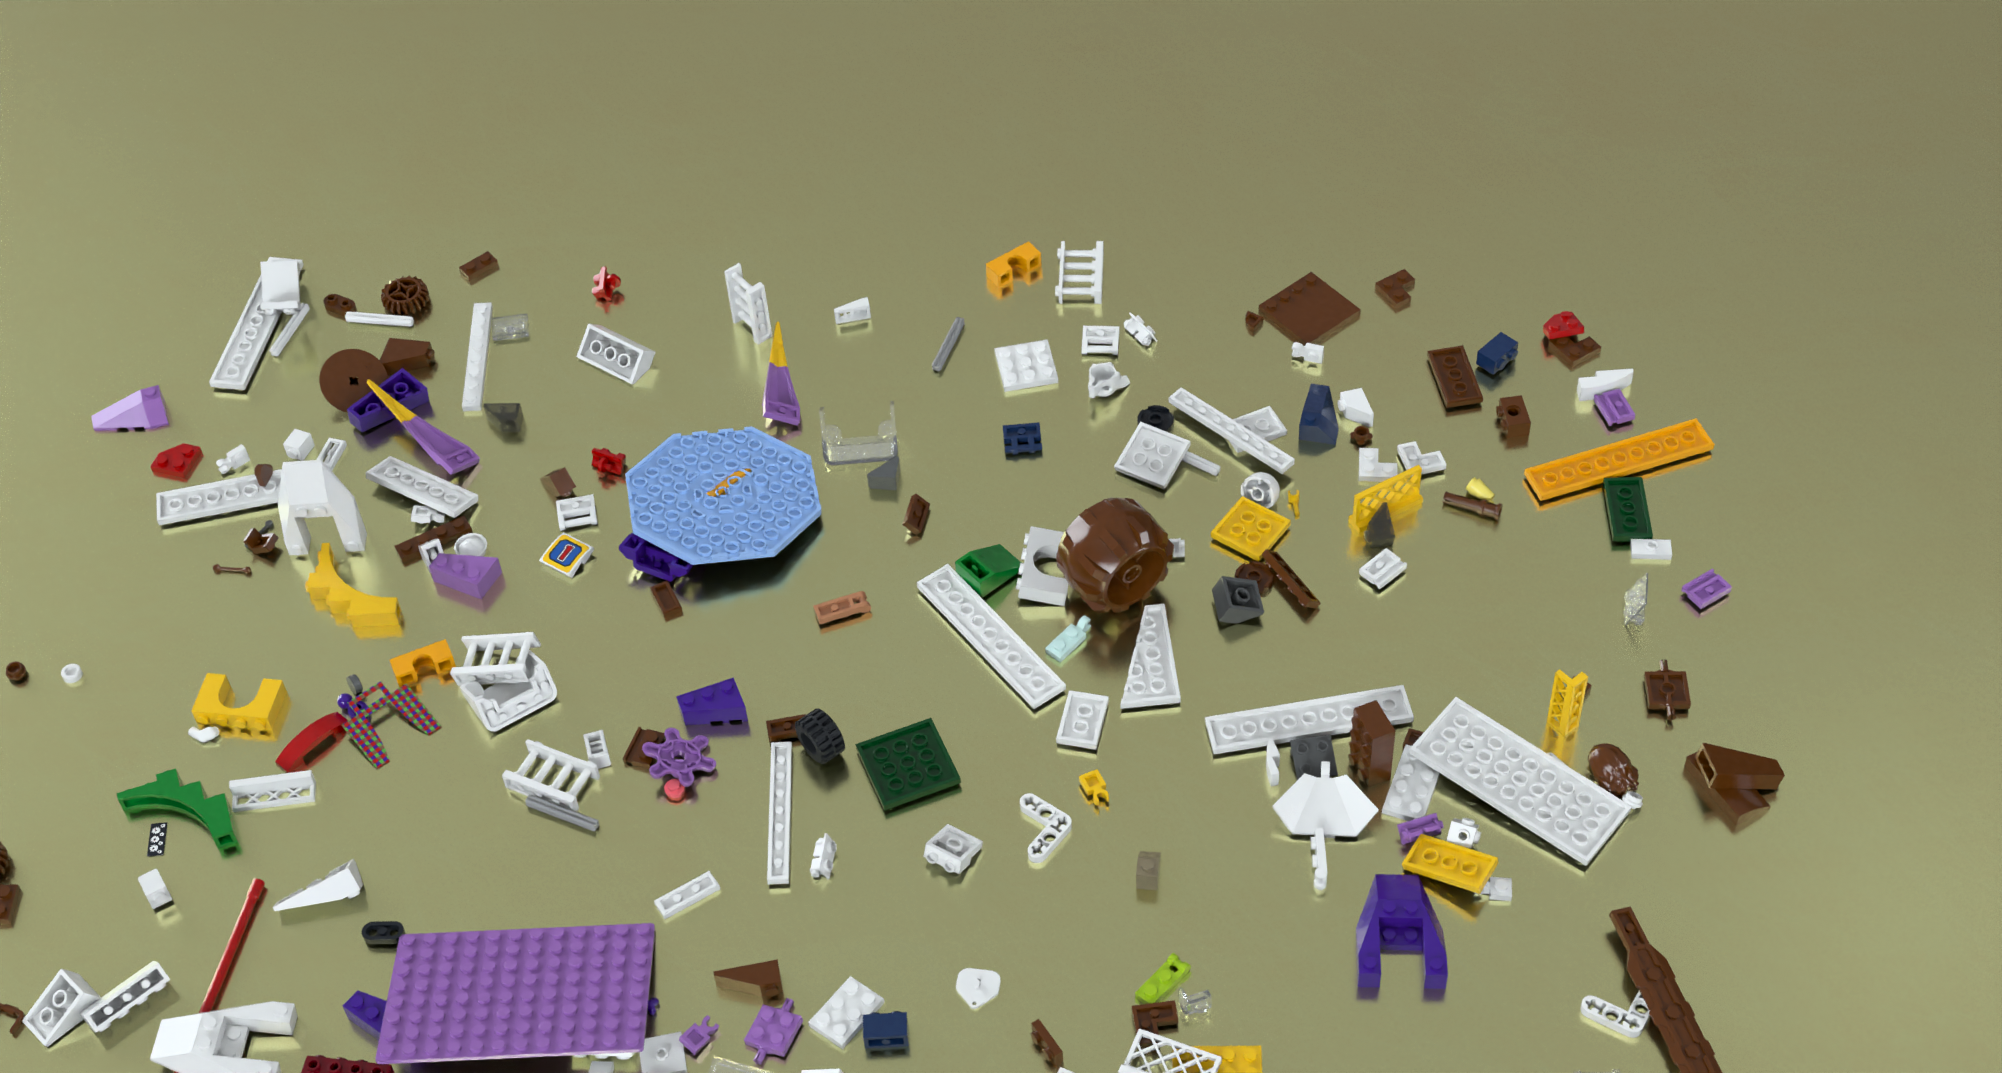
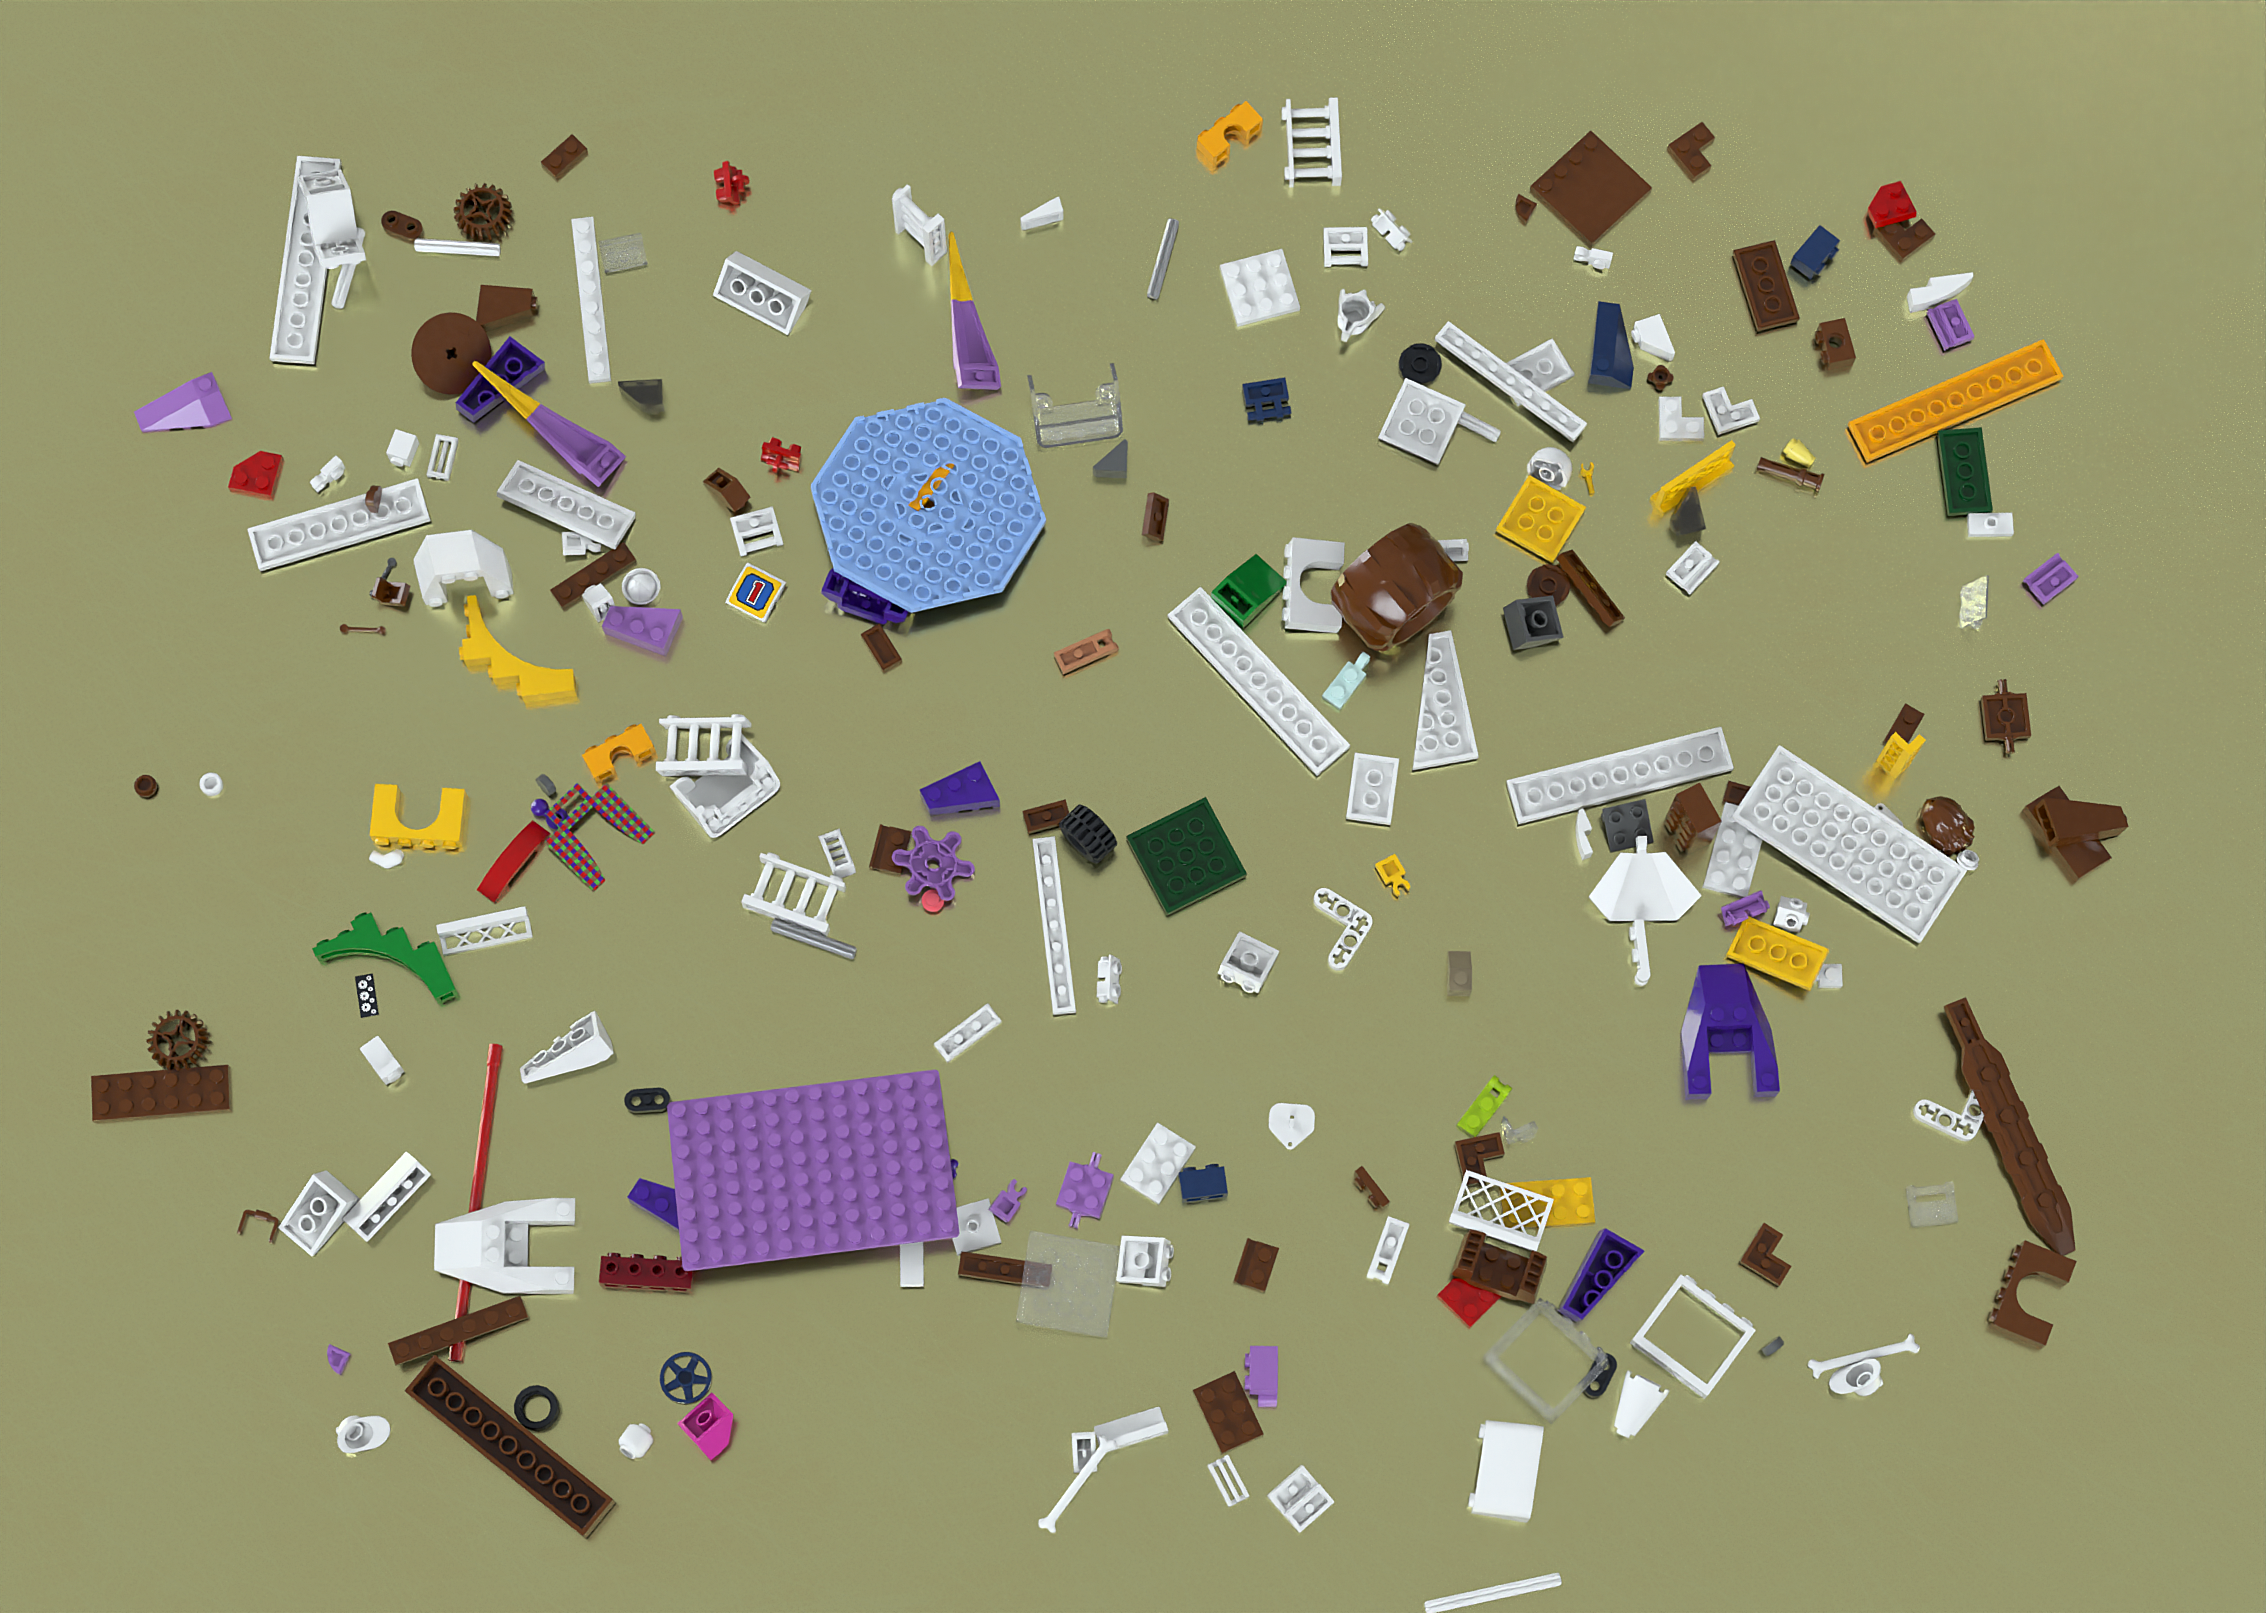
camera: 10 degrees left, 25 degrees up
reddish brown slope [713,959,783,997] -> none

